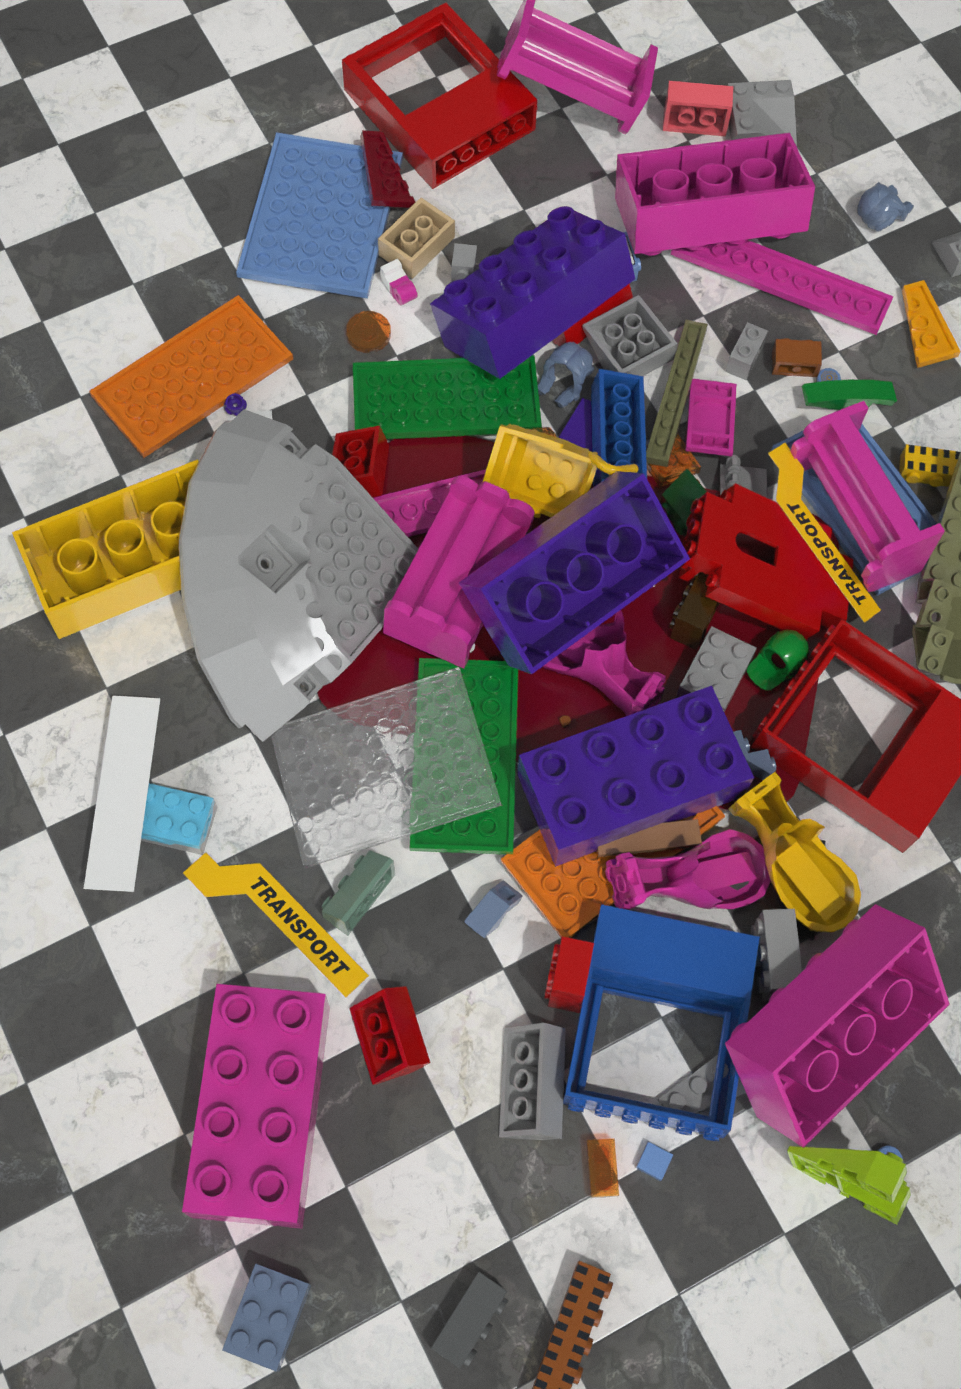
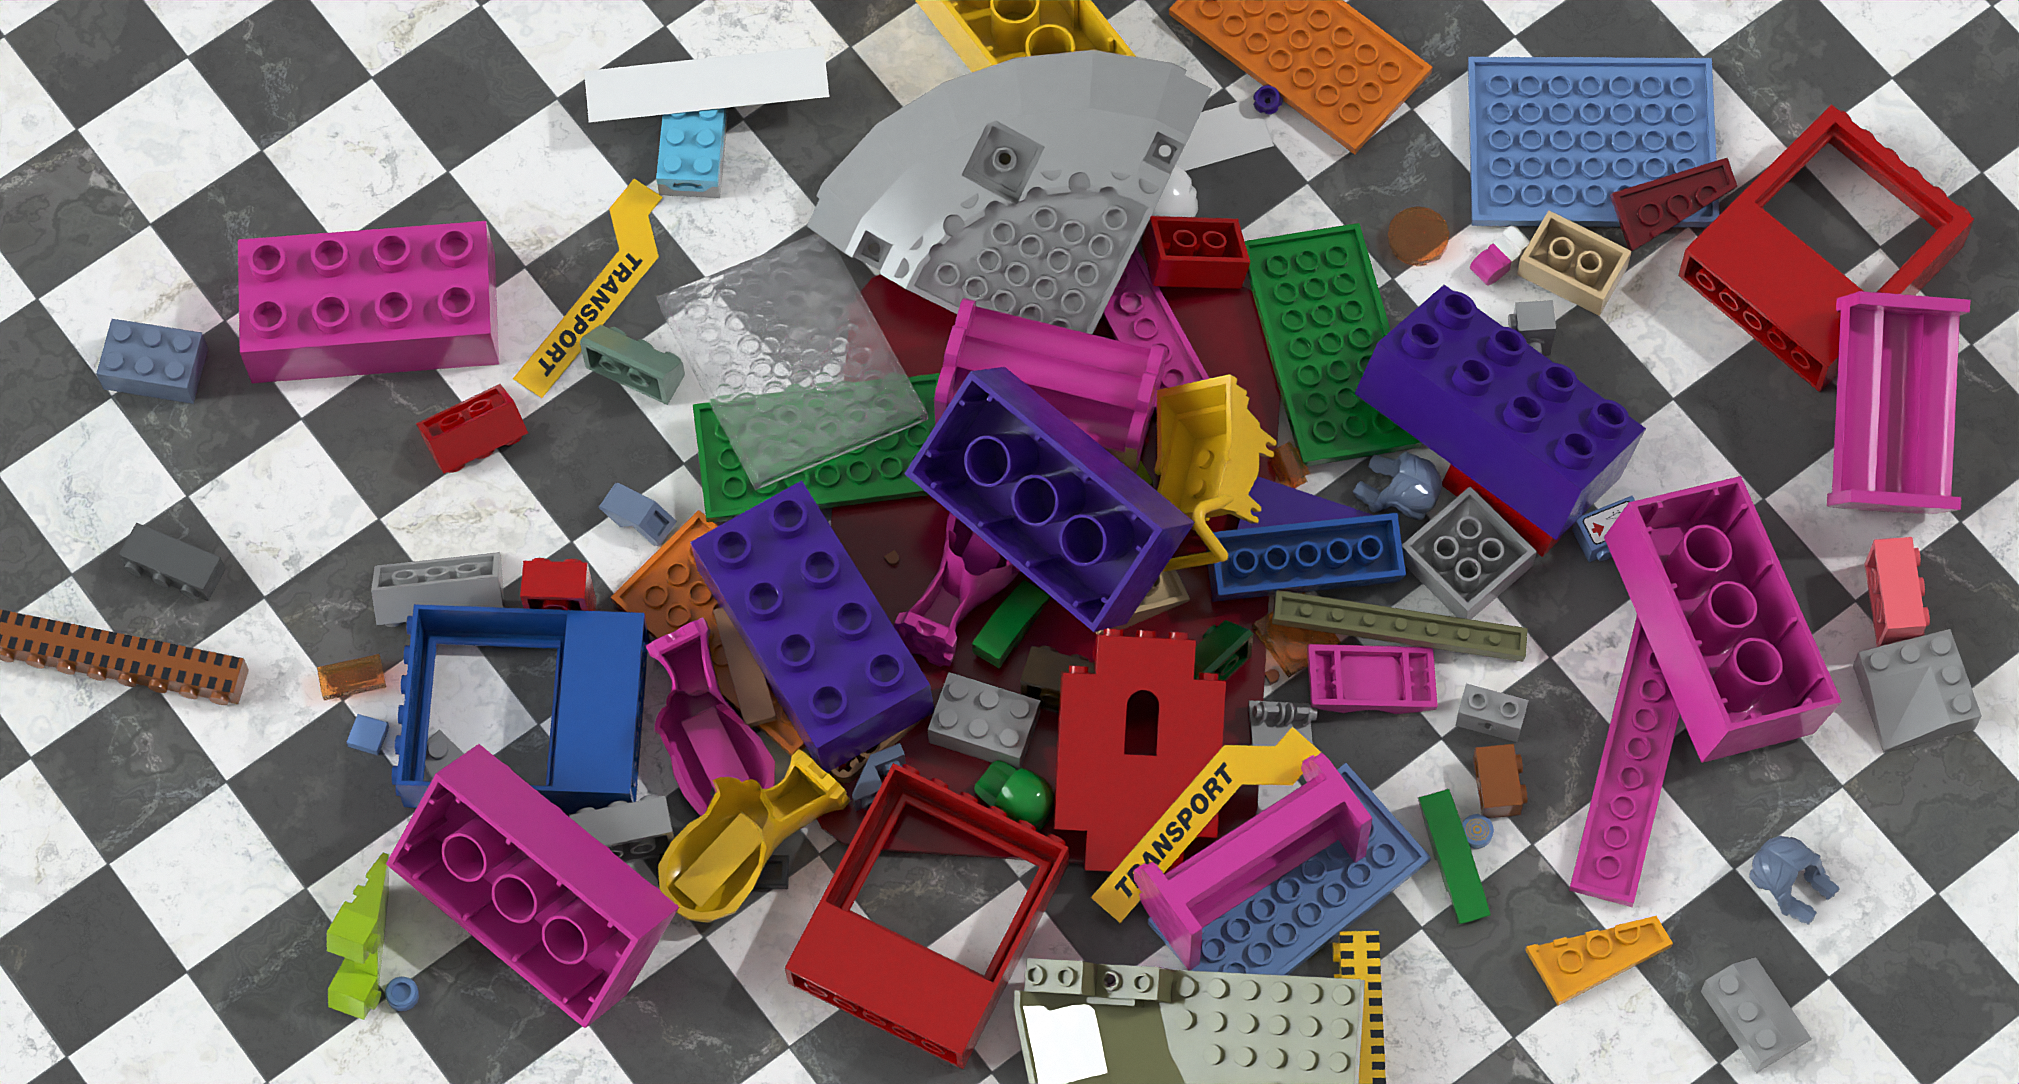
camera: 85 degrees right, 0 degrees up
none -> green slope [972,580,1051,668]

